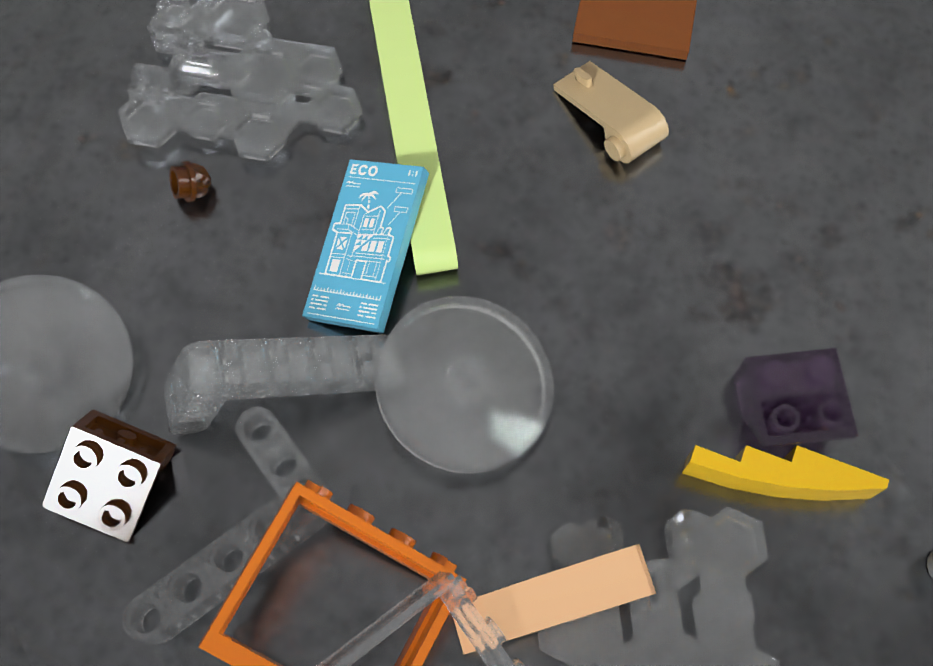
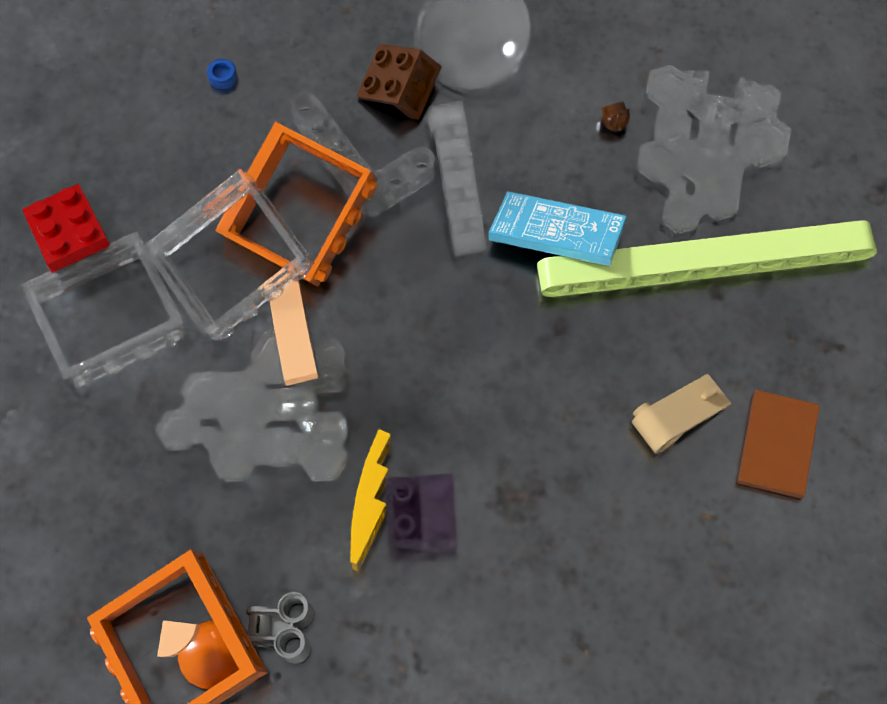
camera: 90 degrees right, 0 degrees up
clear dish [375,296,554,473] -> none

